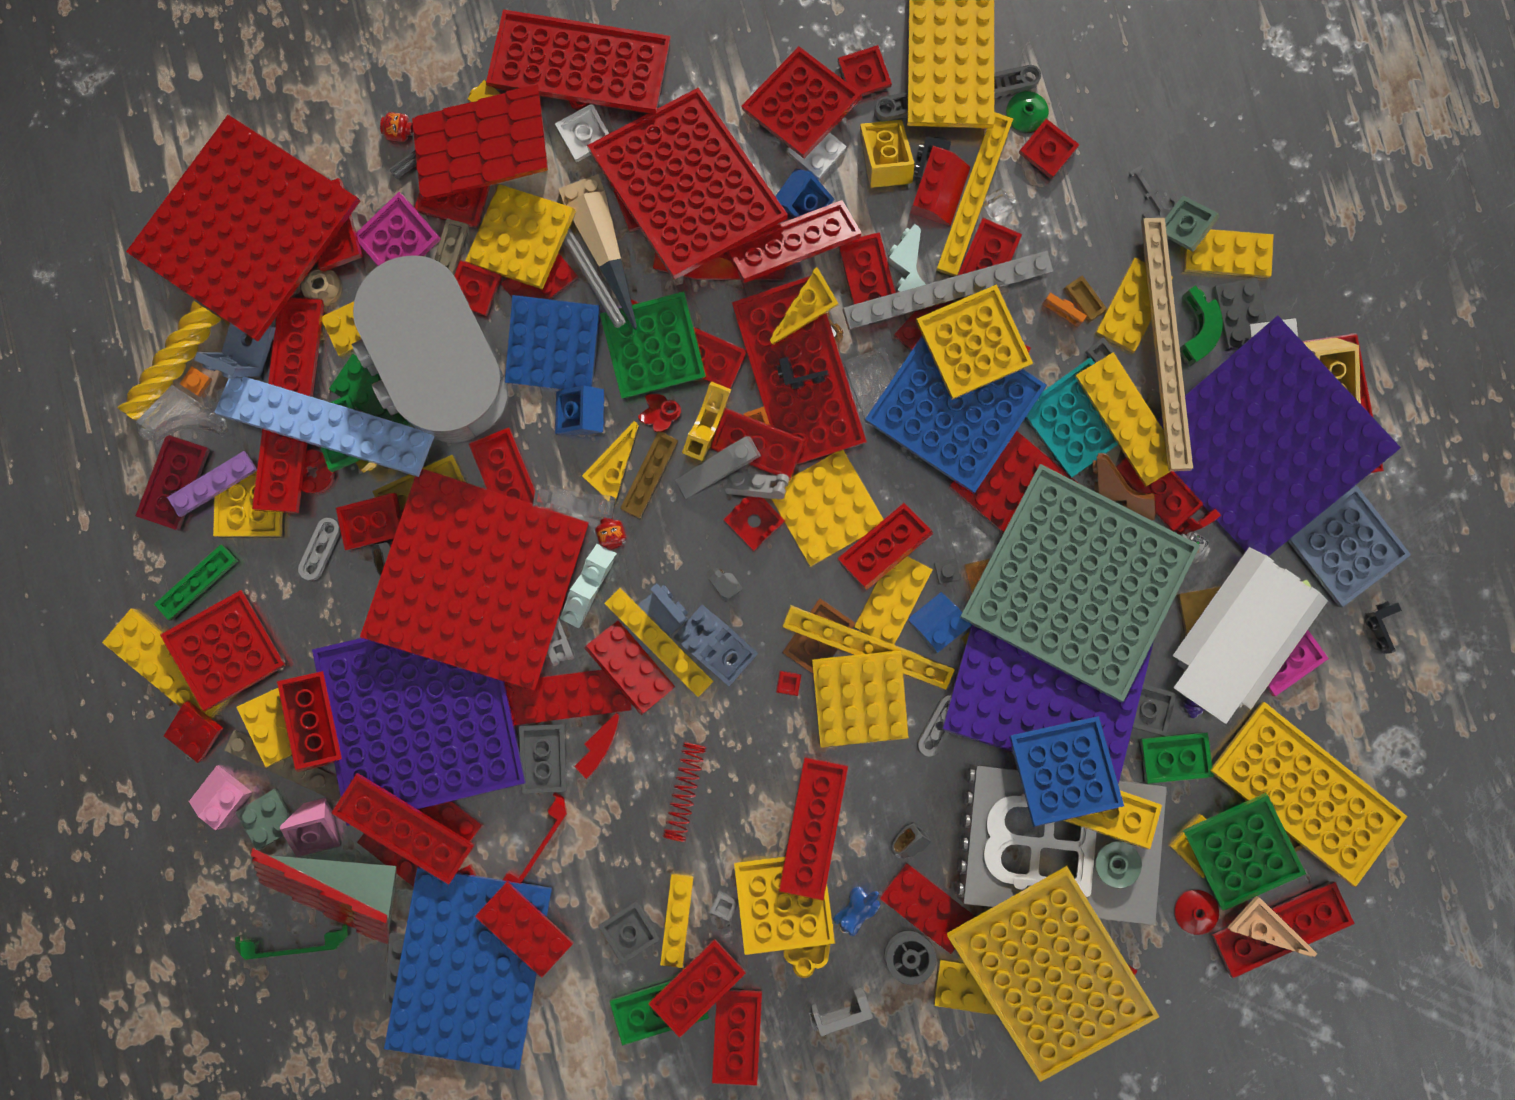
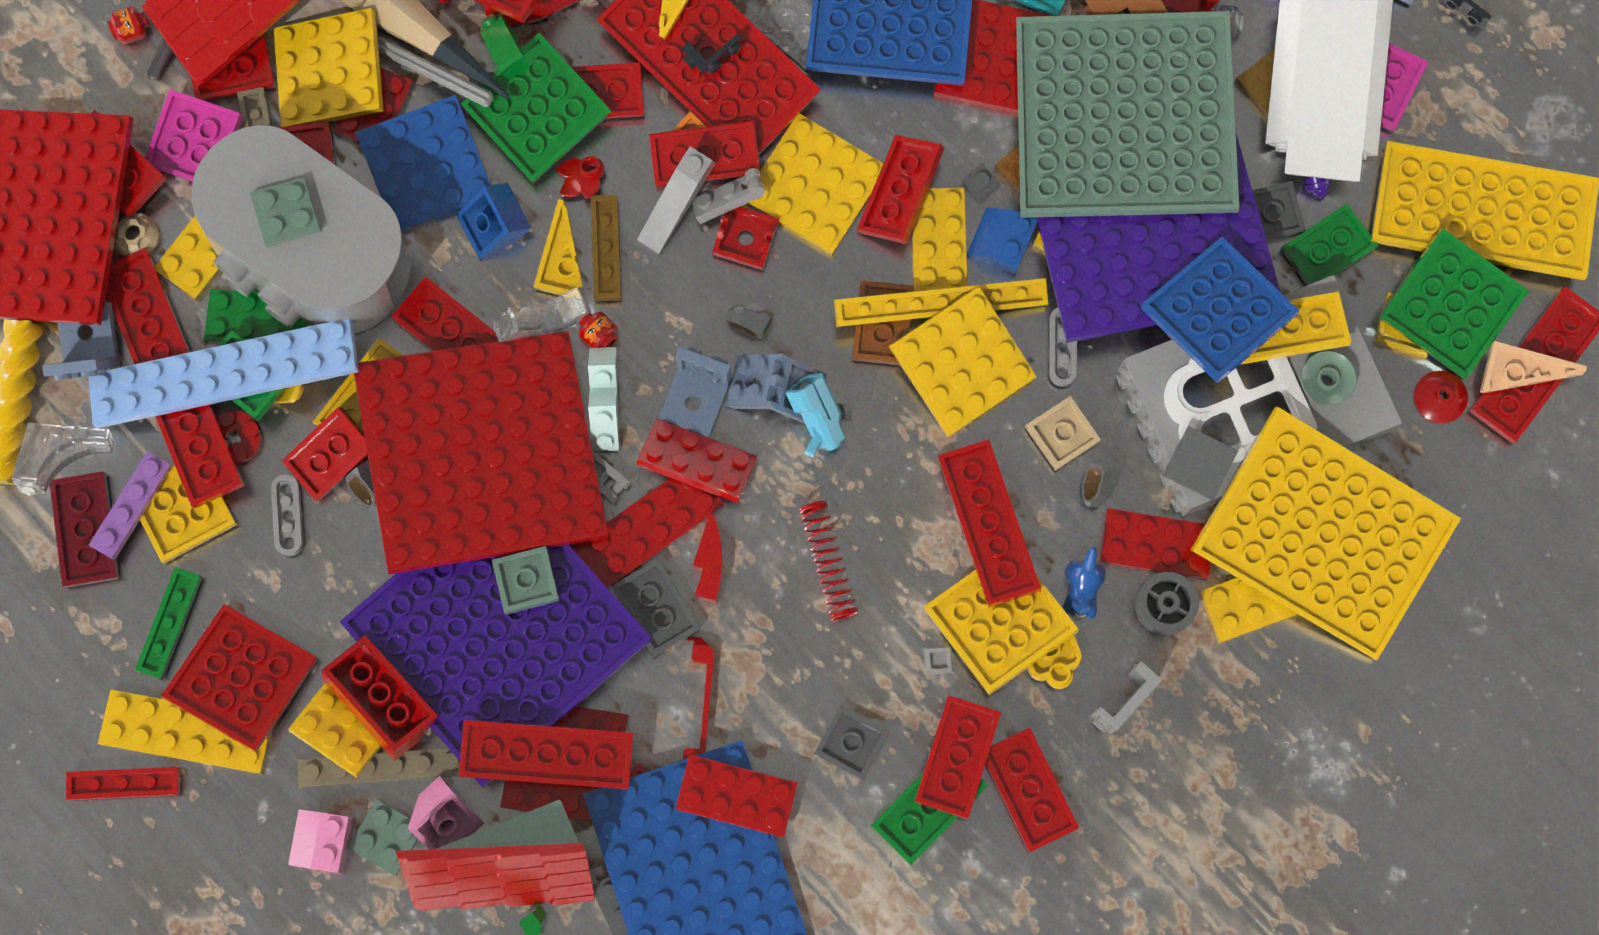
camera: 25 degrees left, 5 degrees down
red plate [164,701,223,763] -> none
orange plate [180,366,213,397] -> none
yellow plate [604,588,714,697] -> none
yellow plate [660,874,694,968] -> none
yellow arch [682,382,732,461] -> none
red tile [776,671,802,696] -> none
none -> red plate [66,767,180,800]
none -> sand green plate [250,177,321,247]
none -> green slope [480,13,523,71]
none -> sand green plate [492,546,560,615]
none -> medium azure piece [786,373,852,457]
none -> tan plate [1025,396,1101,471]
none -> dark grey tile [1162,426,1238,501]

